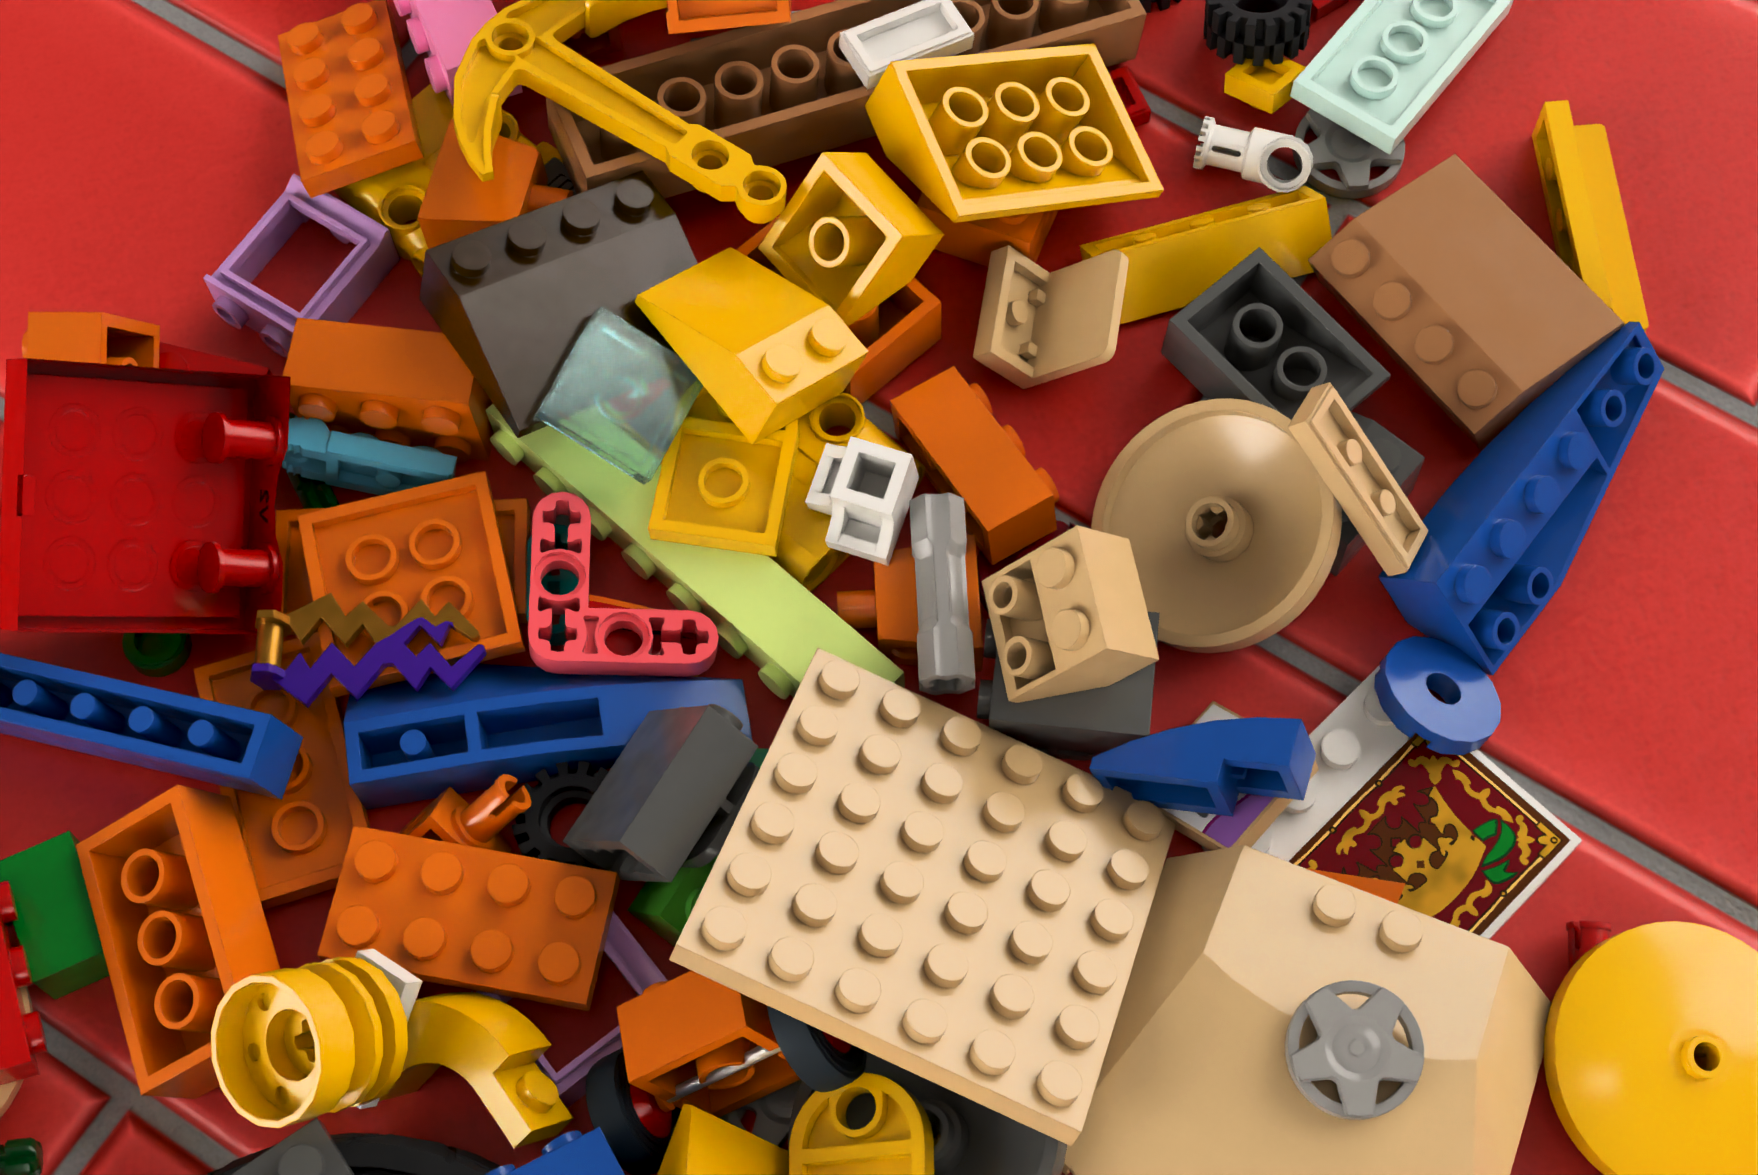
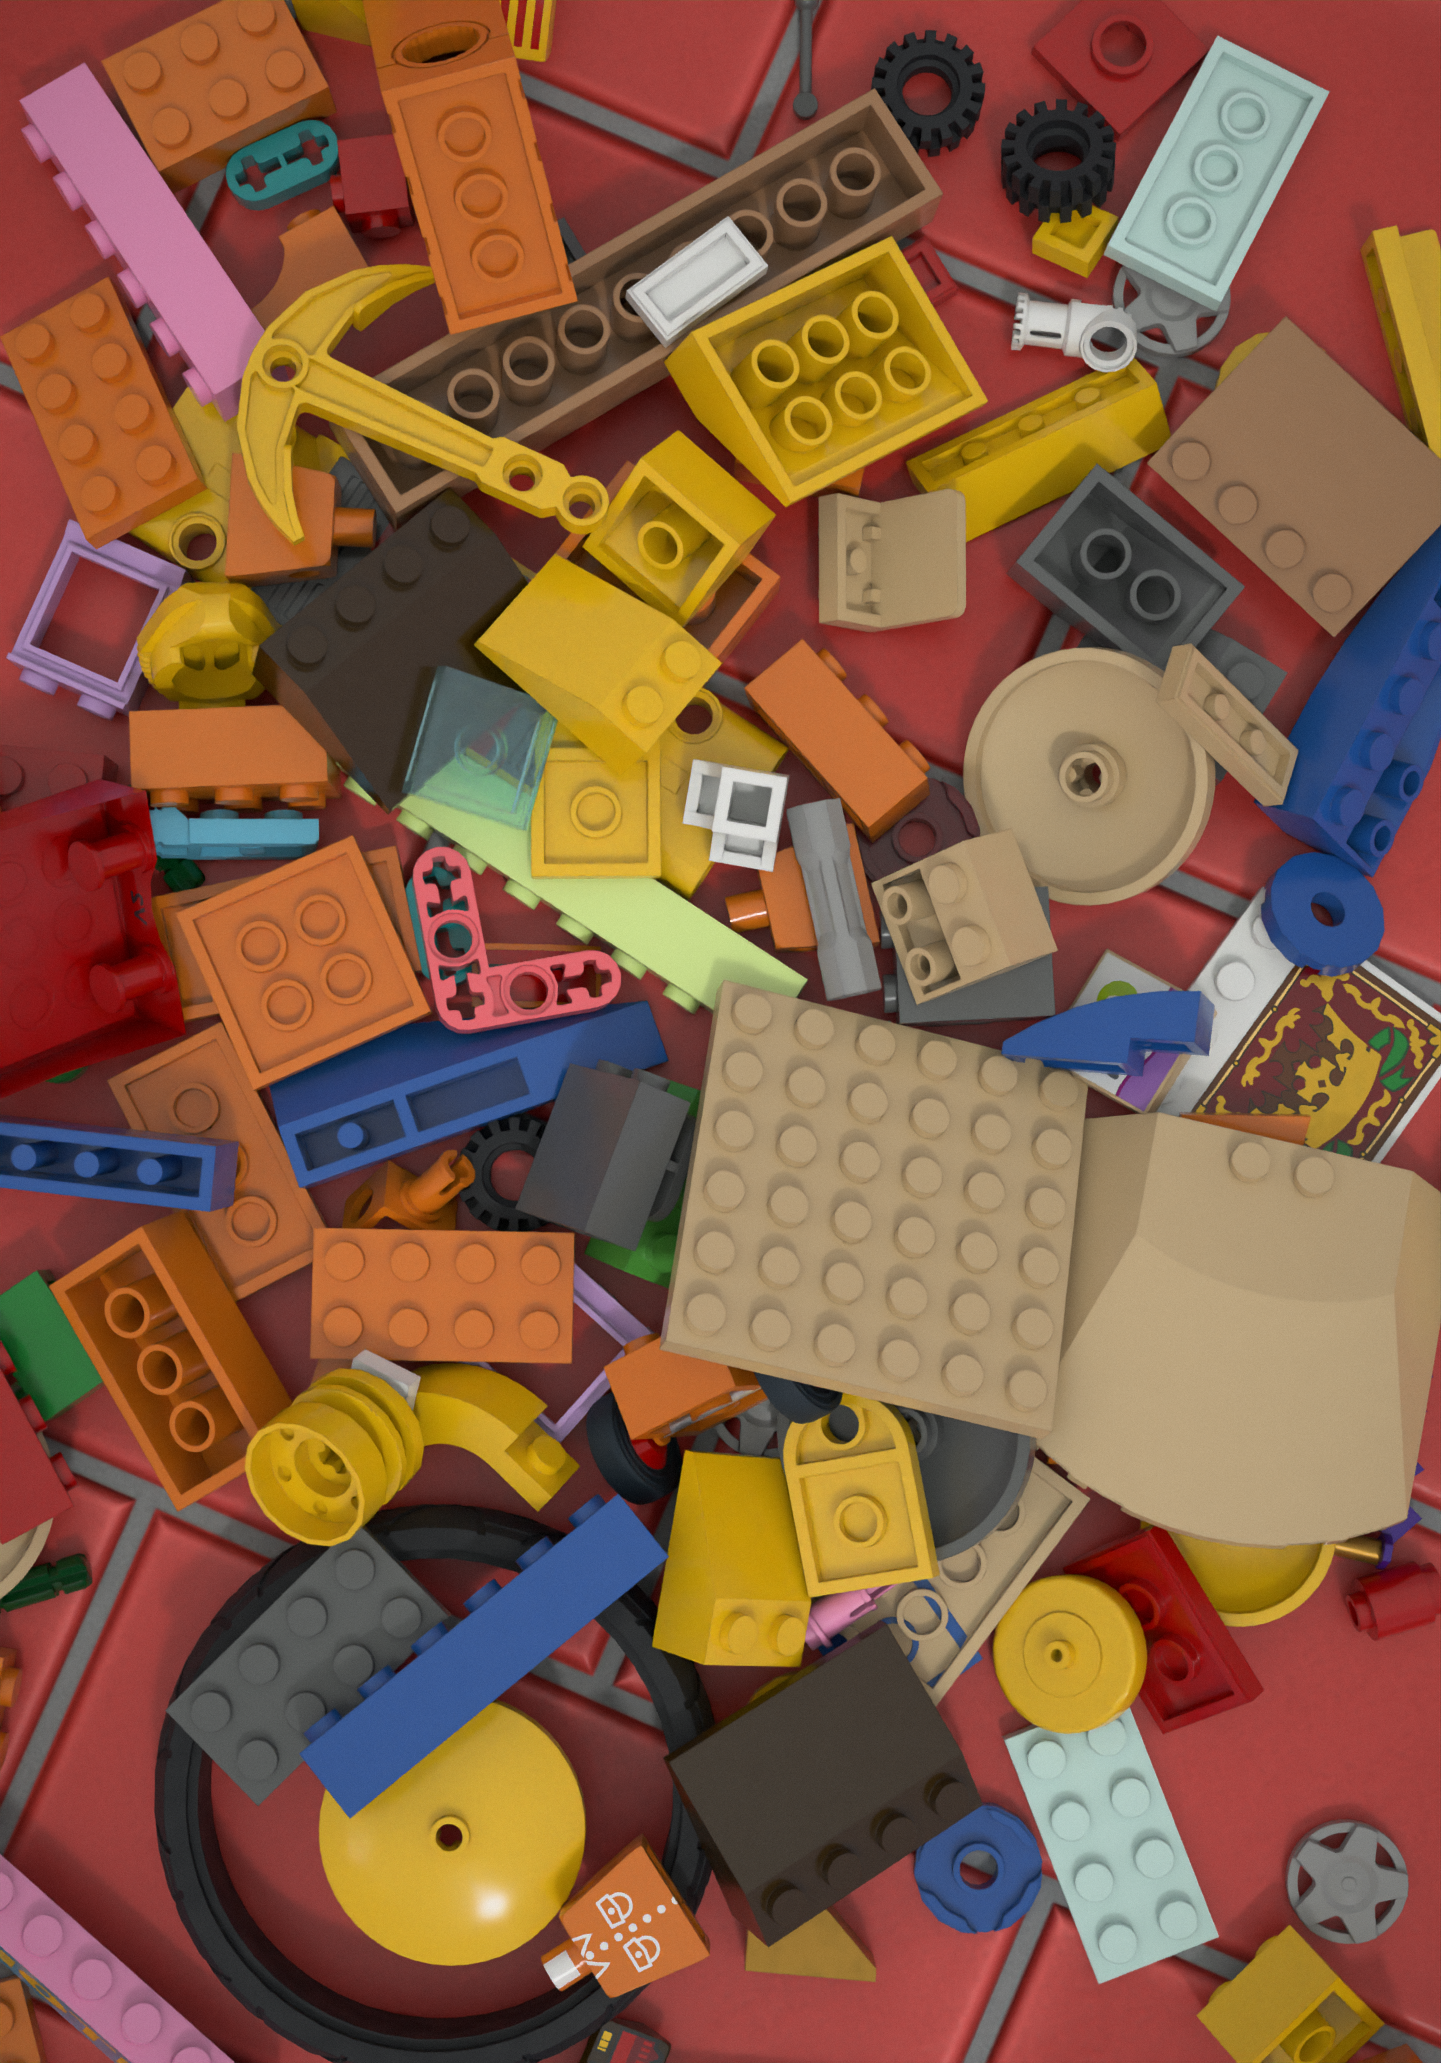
camera: 15 degrees left, 20 degrees up
piece [250,593,487,708] -> none
light grey wheel [1285,980,1425,1120] -> none
none -> yellow helmet [137,582,281,709]

